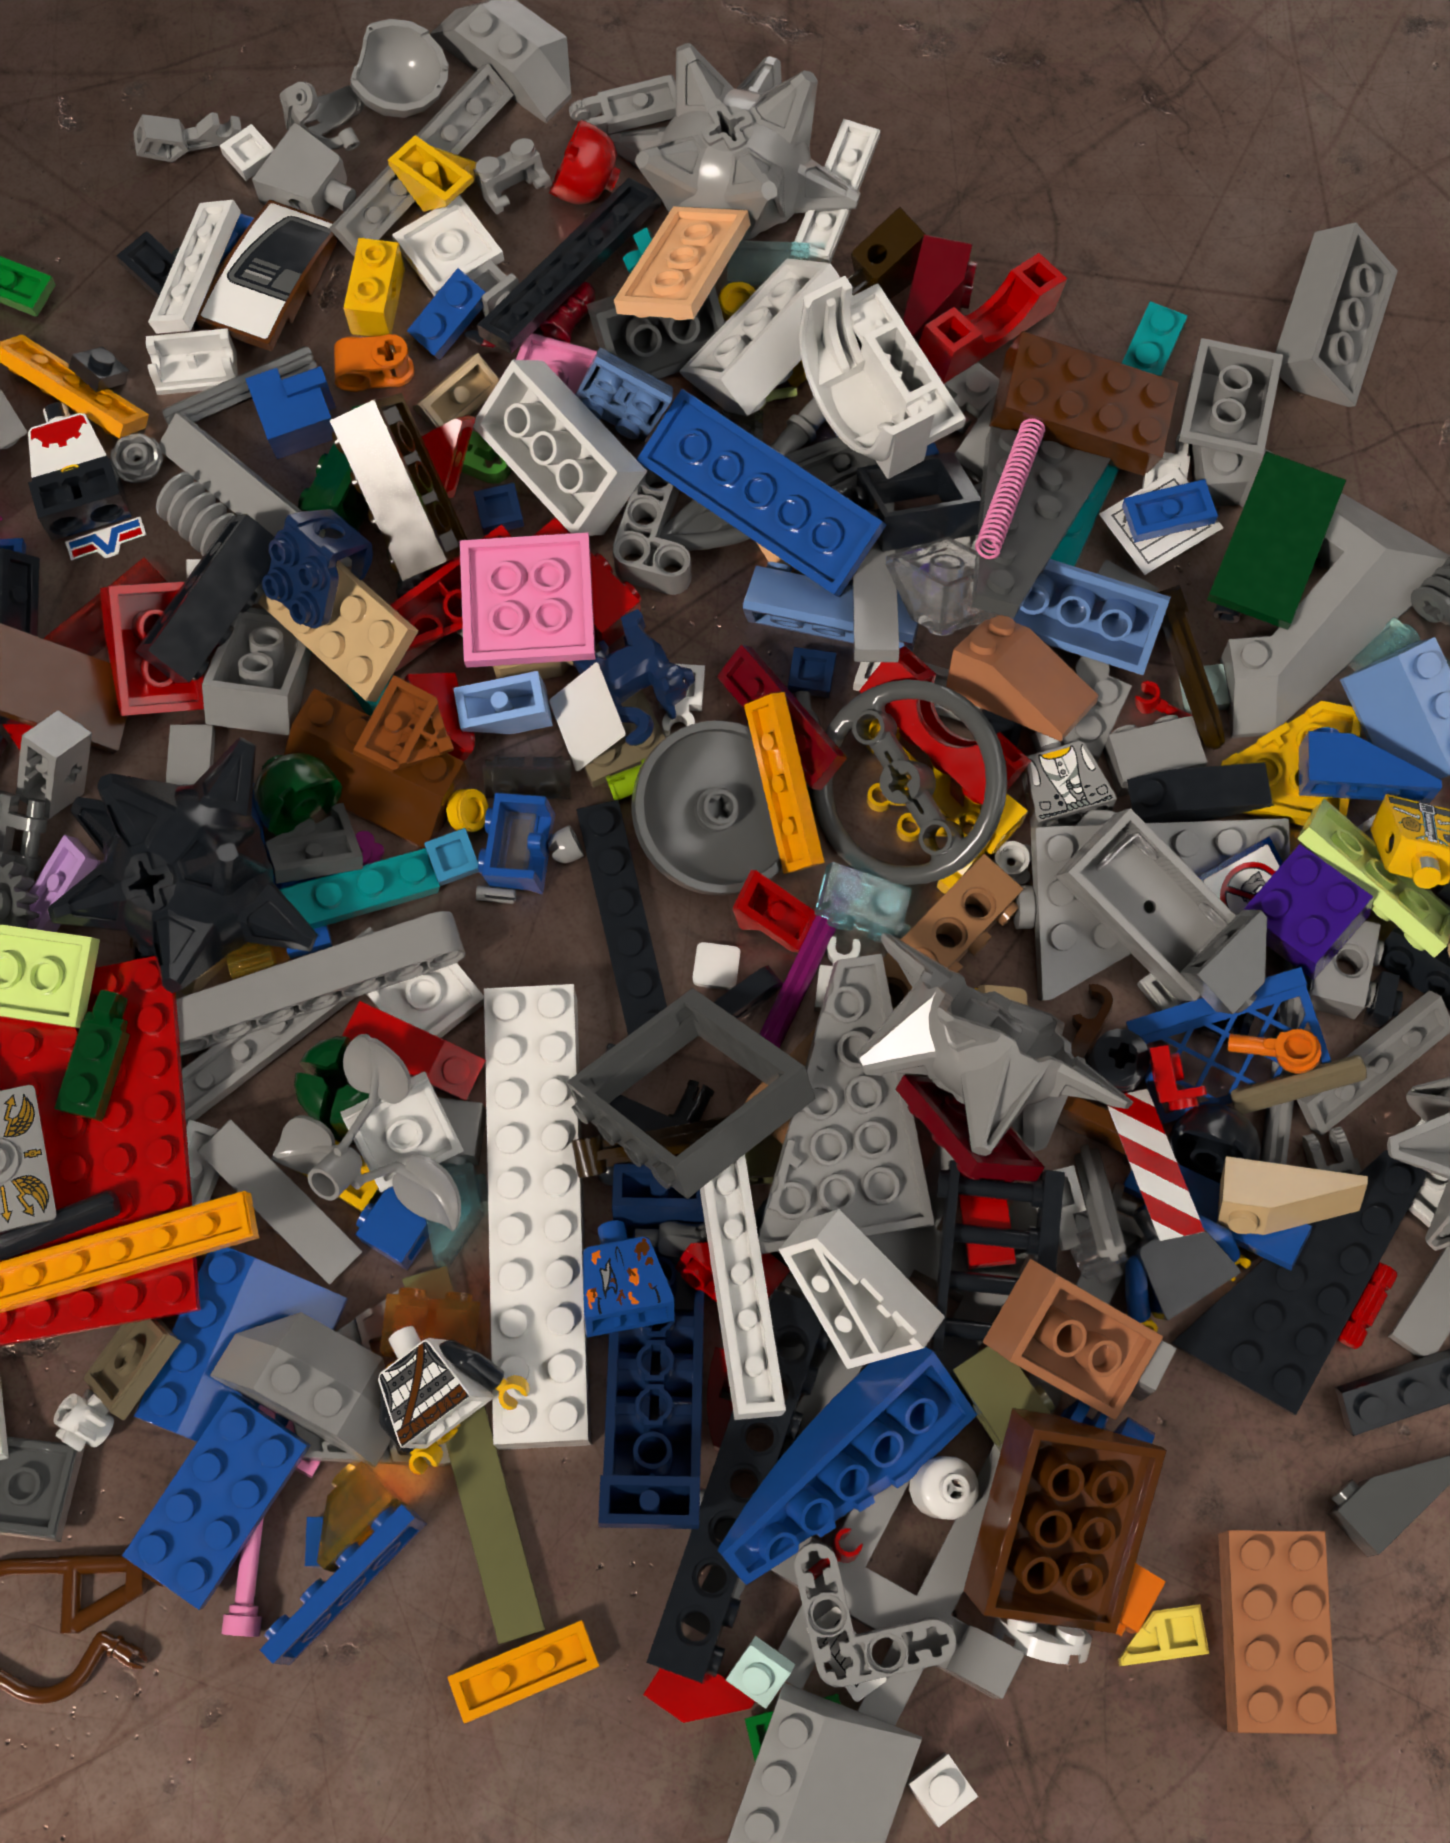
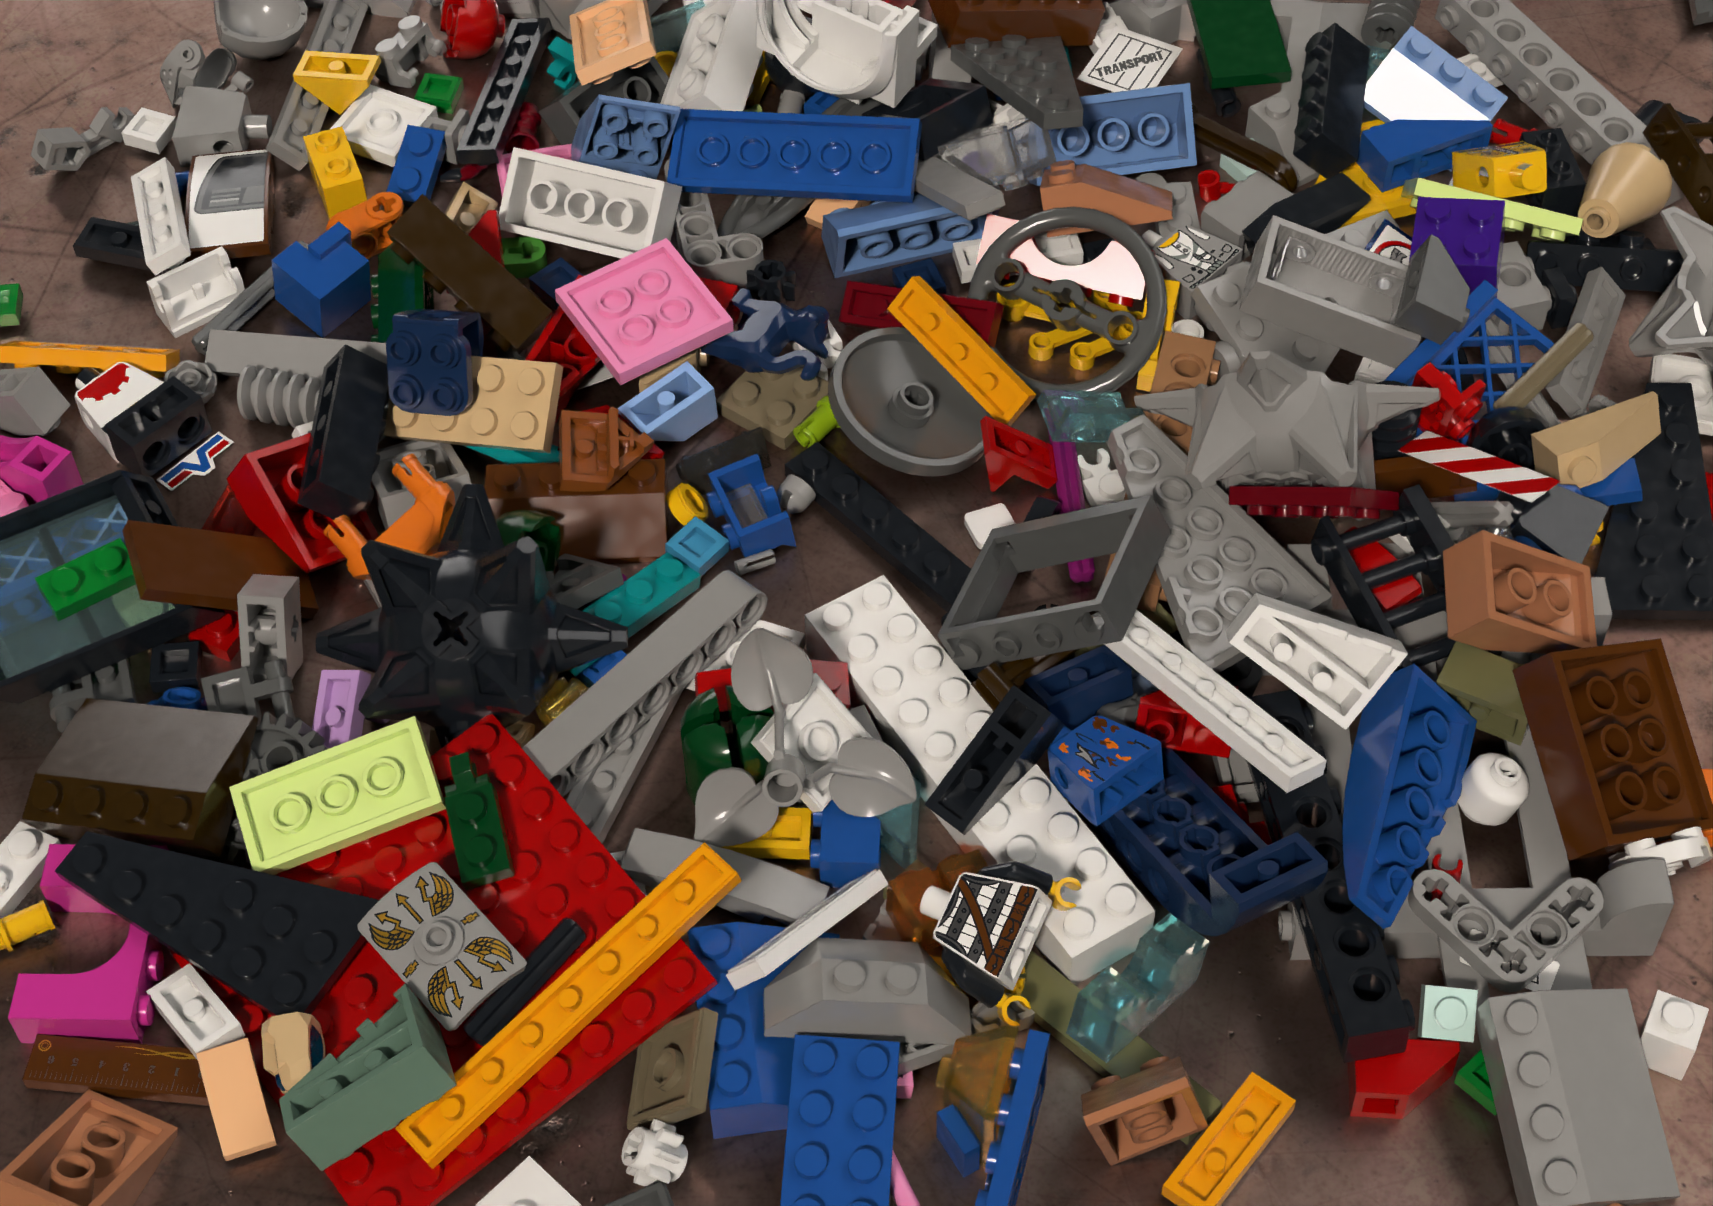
camera: 30 degrees left, 20 degrees down
black plate [68,346,130,392] -> none
white sticker [549,662,626,771] -> none
bright pink piece [975,419,1045,559] -> none
blue plate [1122,479,1218,543] -> none
orange plate [1228,1029,1322,1074] -> none
none -> orange connector [323,454,455,580]
none -> green tile [414,73,464,114]
none -> white tile [726,869,889,990]
none -> black gear [745,260,796,305]
none -> black slope [924,685,1065,835]
none -> clear light blue arch [1066,913,1210,1063]
none -> nougat slope [1081,1056,1208,1166]
none -> black brick [1293,23,1370,179]

